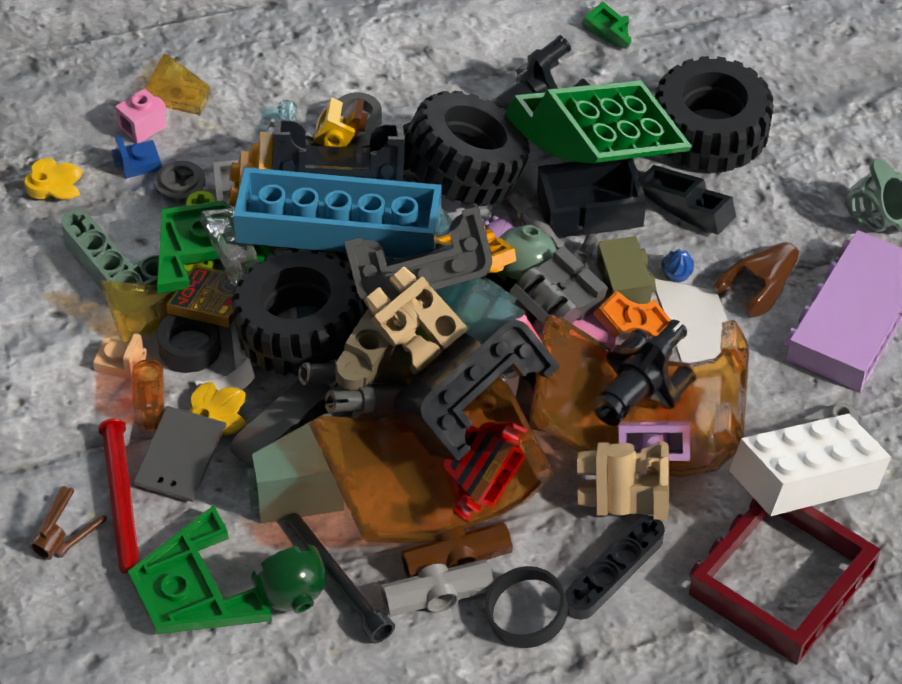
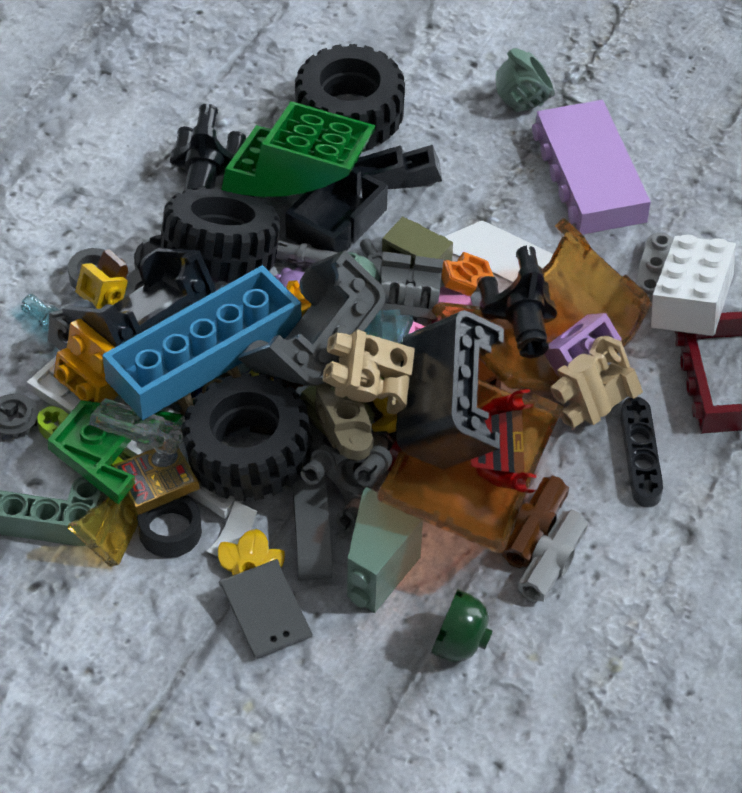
camera: 45 degrees left, 0 degrees up
reddish brown plant [28,486,107,560] -> none
light nougat bracket [93,333,147,380] -> none
red axle [98,418,140,574] -> none
green wing [128,505,272,634] -> none
clear orange beam [132,359,166,431] -> none
black piece [287,513,395,643] -> none
black tyre [485,566,568,648] -> none
green slope [582,1,632,49] -> none
blue plate [661,249,694,282] -> none
reddish brown animal [713,242,799,317] -> none

